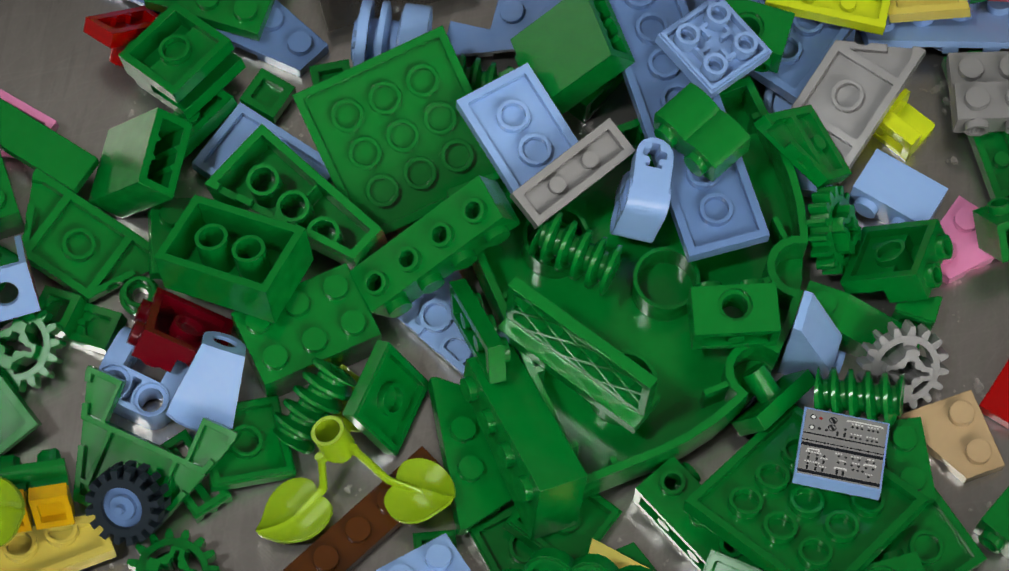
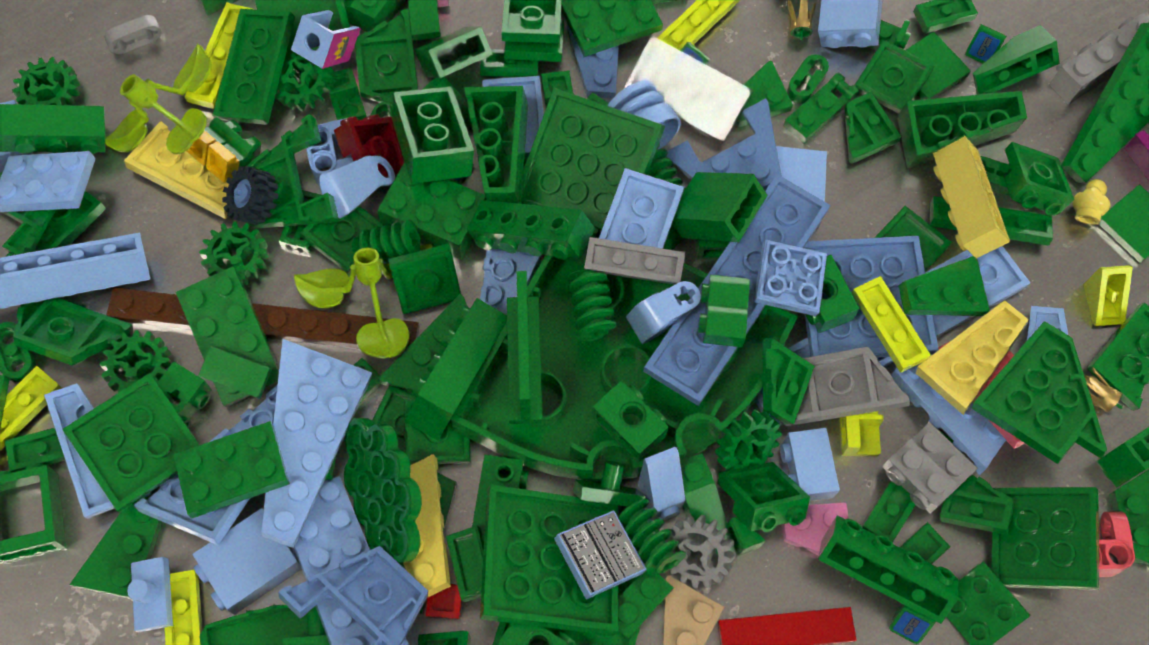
camera: 50 degrees right, 0 degrees up
green plate [449,278,511,384] -> none

